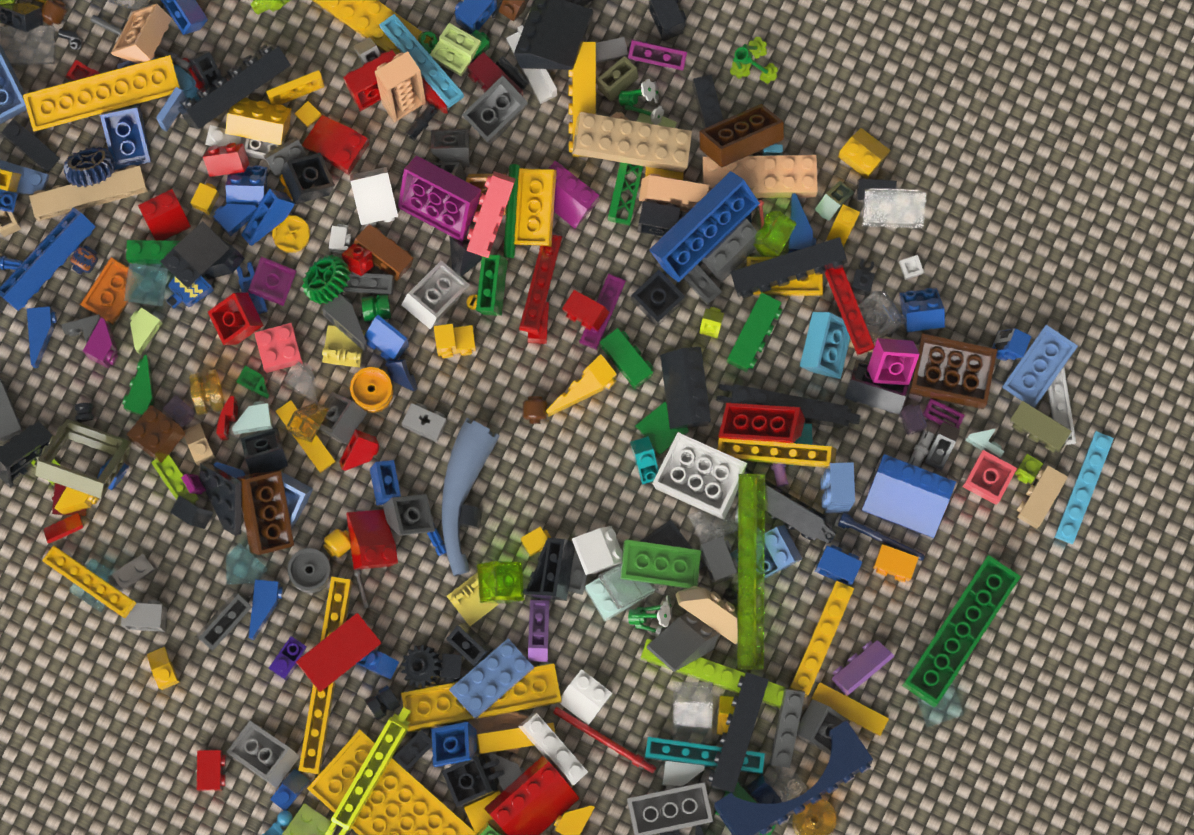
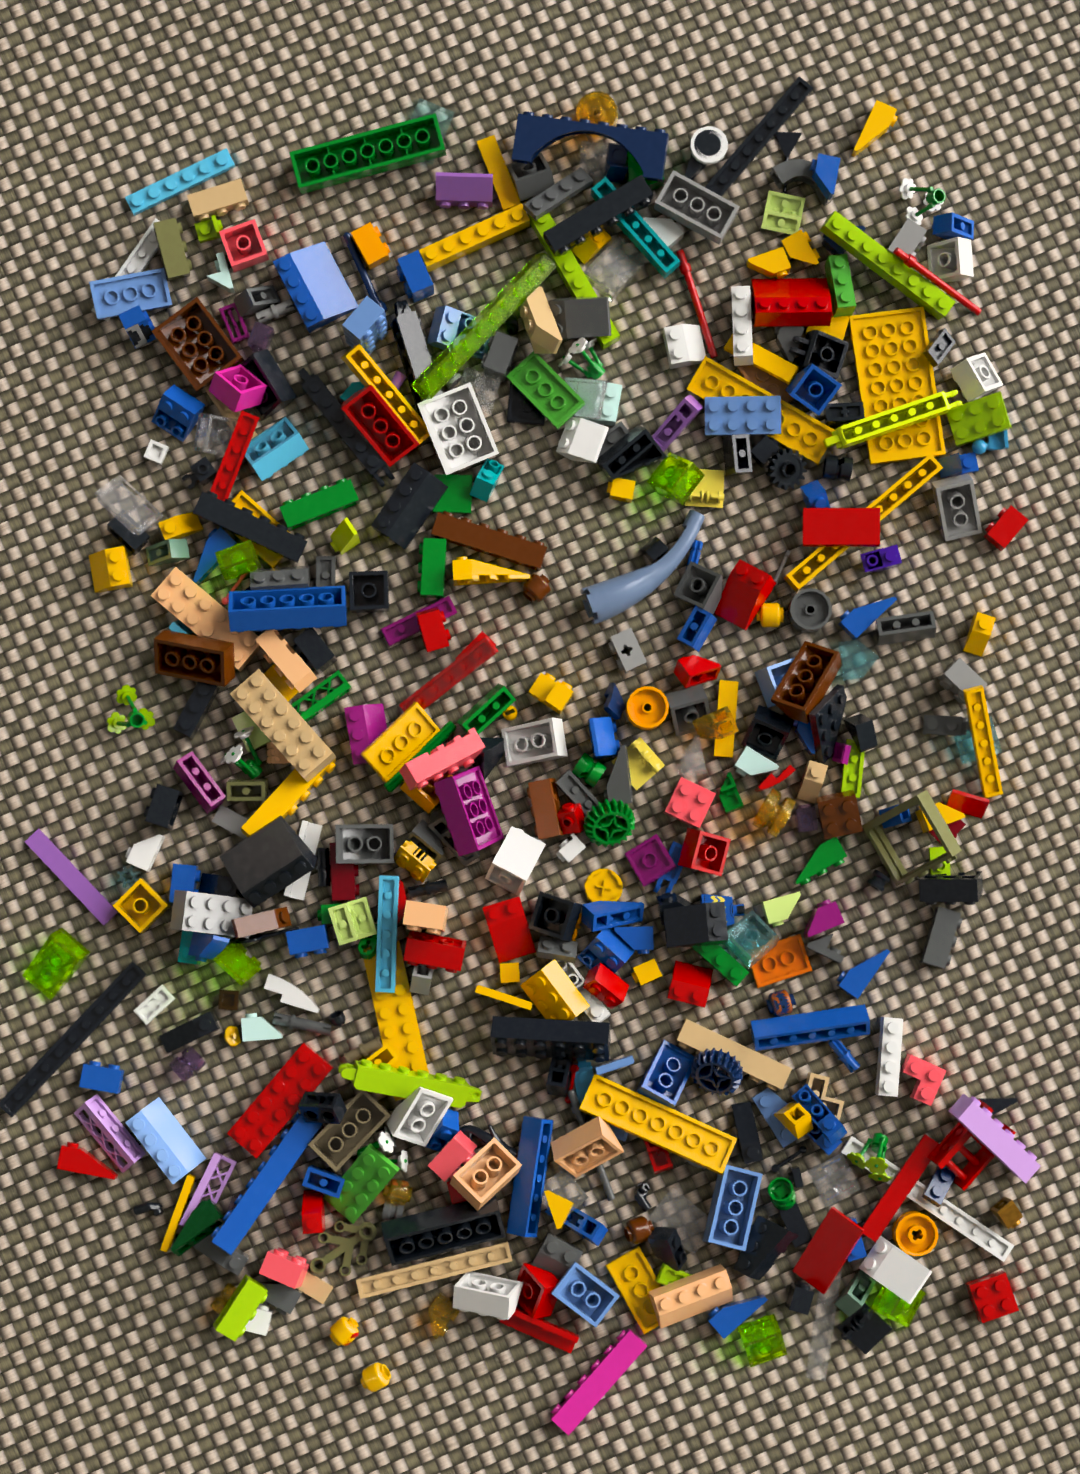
camera: 145 degrees left, 5 degrees up
none -> yellow hinge [394,840,437,883]
none -> reddish brown brick [431,511,547,571]

